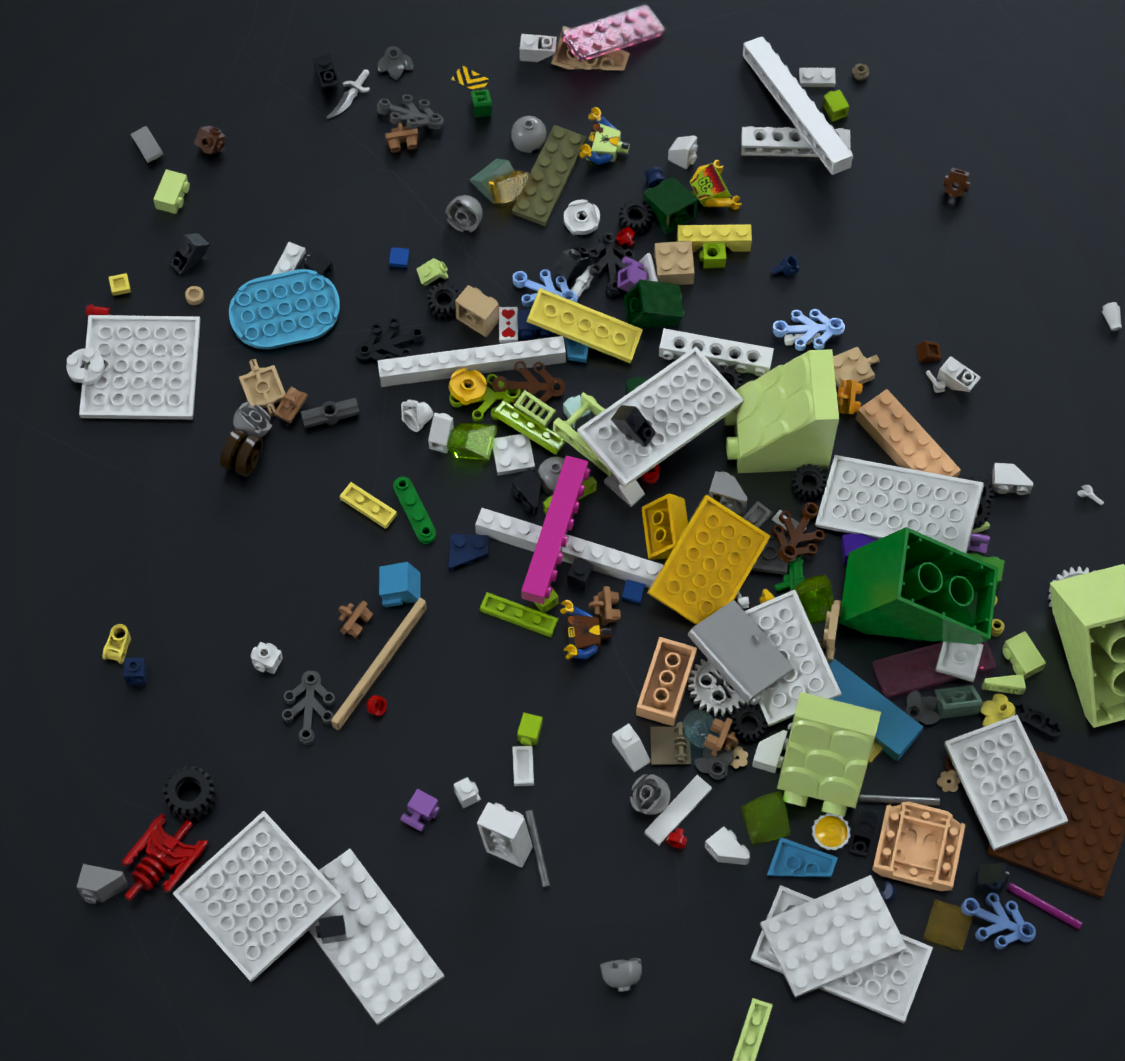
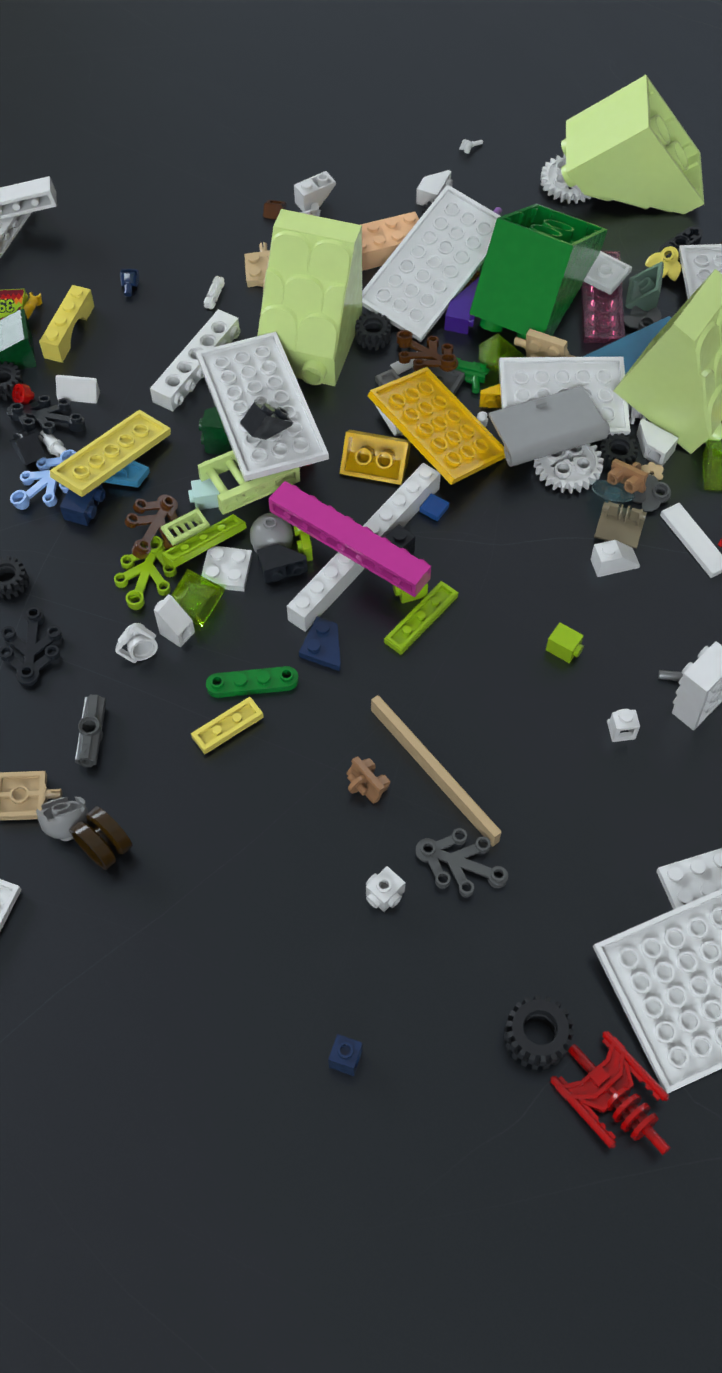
camera: 70 degrees left, 5 degrees down
light grey slope [77,864,128,904] -> none
light yellow piece [102,624,131,664] -> none
medium nougat hips [274,386,308,423] -> none
red tile [366,695,387,716] -> none
white brick [378,336,566,387] -> none
dark azure plate [379,562,421,608] -> none
medium lavender brick [400,789,440,832] -> none
yellow plate [448,368,487,405] -> none
tan brick [455,285,499,337] -> none
white tile [499,307,518,343] -> none
white tile [512,746,534,786] -> none
torso [560,600,612,660] -> none
medium nougat hips [588,586,621,626] -> none
white slope [604,474,645,507] -> none
medium lavender brick [618,256,647,292] -> none
dark green slope [624,279,684,329] -> none
light grey cylinder [630,774,670,815] -> none
light nougat brick [636,637,697,726] -> none
tan brick [654,241,694,285] -> none
lime brick [699,243,726,268] -> none
light grey slope [709,471,747,517] -> none
light blue plant [773,309,845,351] -> none
reddish brown brick [943,168,970,198] -> none
yellowish green slope [982,674,1026,695] -> none
yellowish green brick [1002,631,1046,680] -> none
white cone [1102,302,1122,331] -> none

